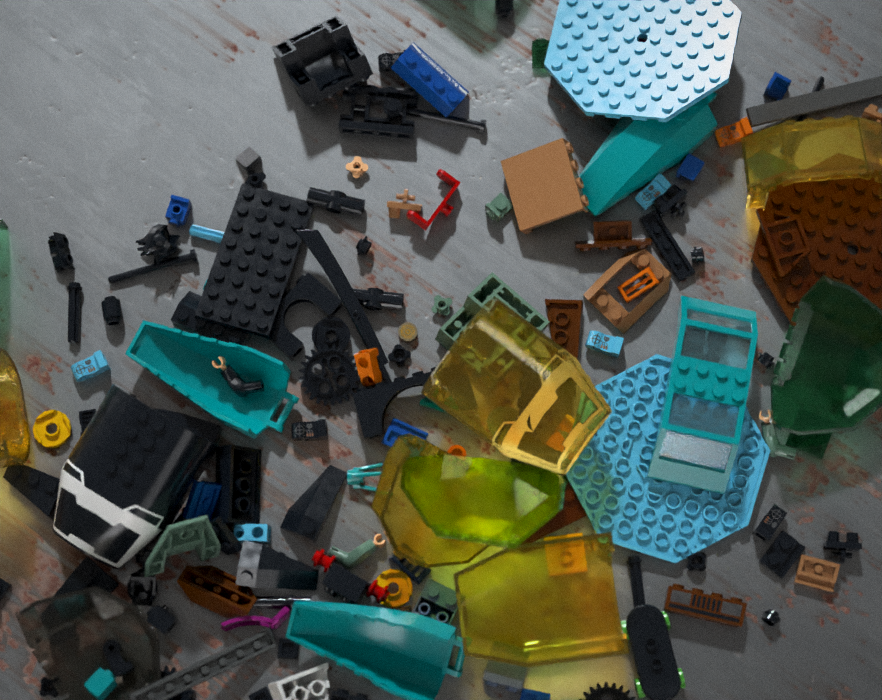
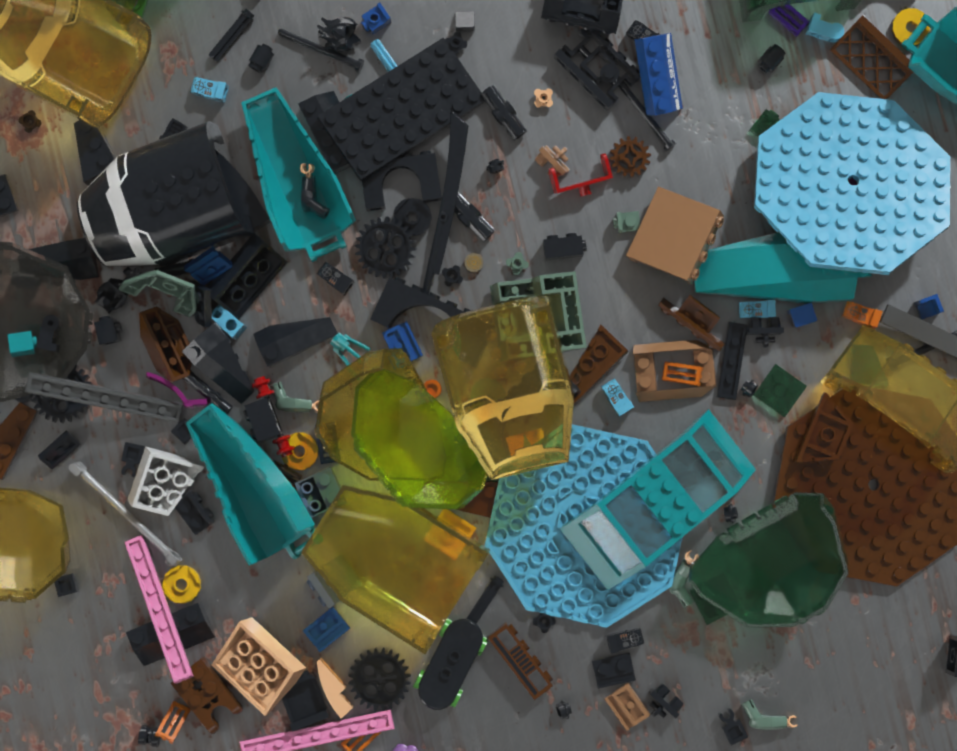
camera: 40 degrees right, 10 degrees up
yellow tile [33,410,72,449] -> none
orange leg [354,348,382,387] -> none
none -> black brick [543,233,587,261]
none -> reddish brown gear [609,136,651,178]
none -> clear green plate [753,364,807,417]

